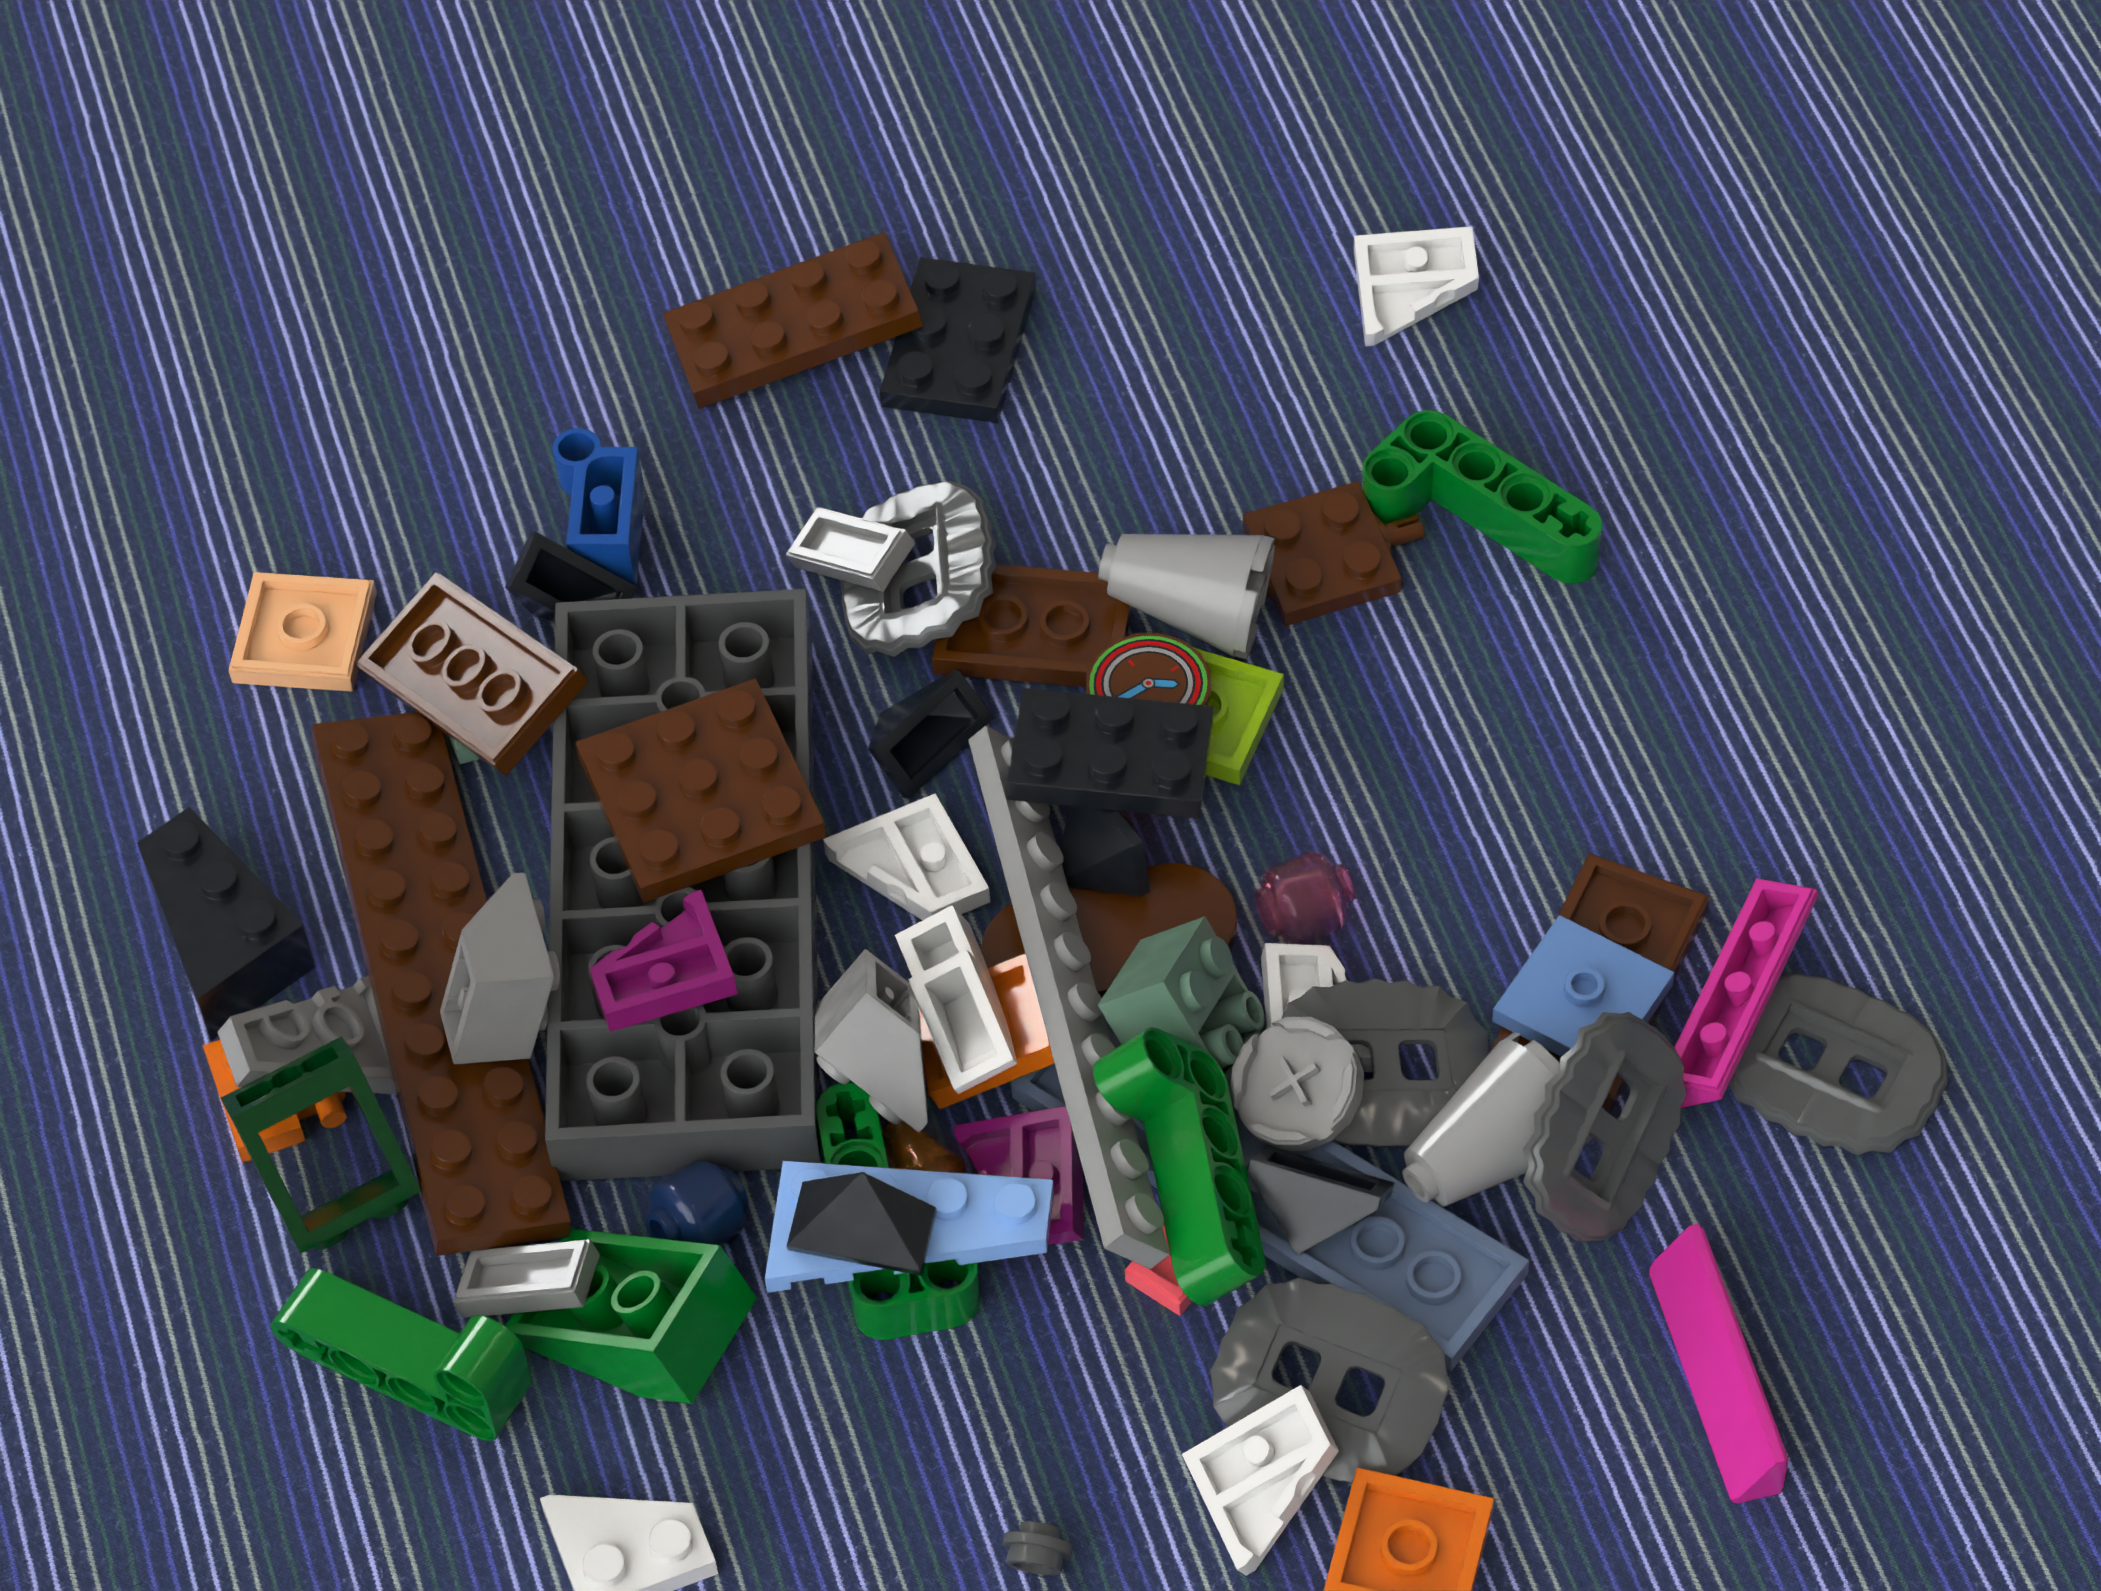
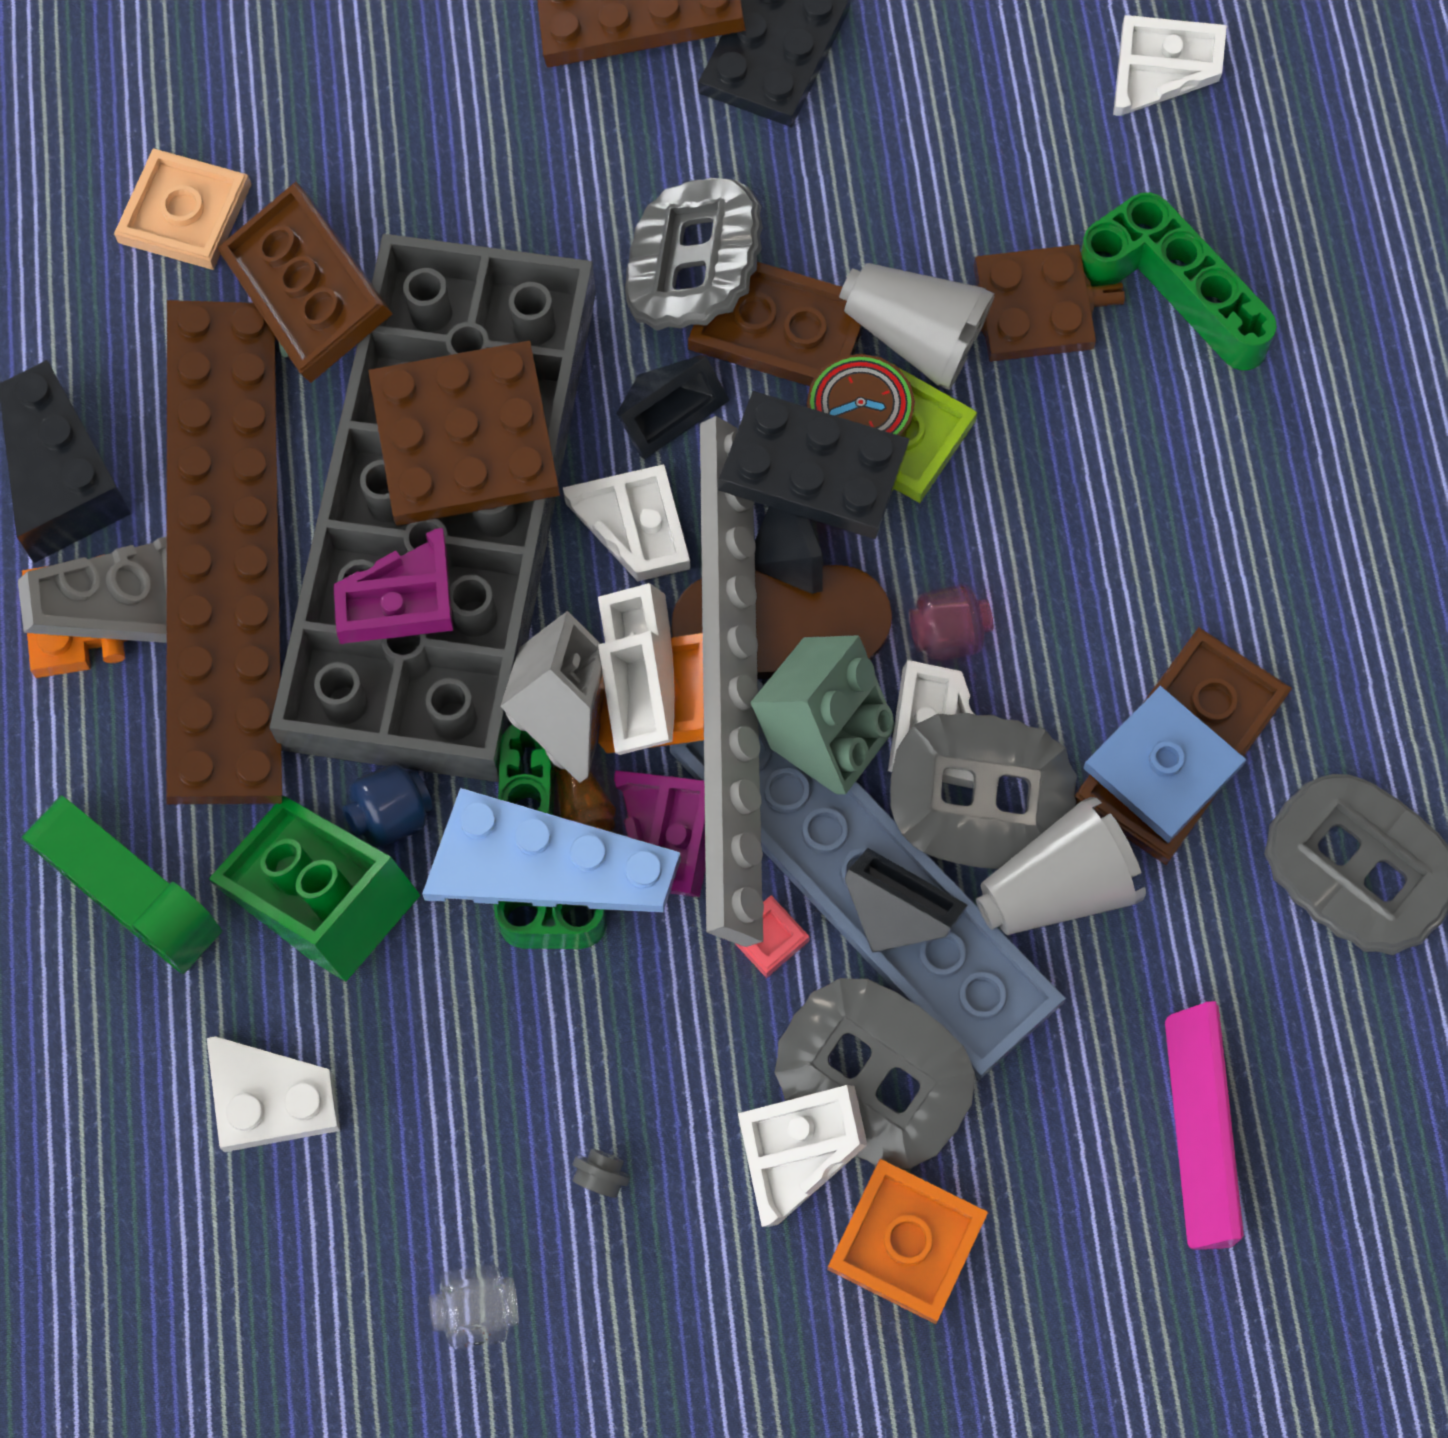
camera: 10 degrees right, 15 degrees up
dark green window [221,1036,422,1254] -> none
light grey slope [440,873,560,1064] -> none
light grey tile [453,1239,600,1318] -> none
black slope [505,531,637,622] -> none
blue hinge [552,428,645,586] -> none
light grey tile [786,507,915,592] -> none
black slope [787,1172,937,1276] -> none
green beam [1093,1027,1265,1307] -> none
light grey tile [1230,1017,1364,1151] -> none
dark grey piece [1523,1012,1687,1242] -> none
dark pink slope [1674,878,1819,1108] -> none

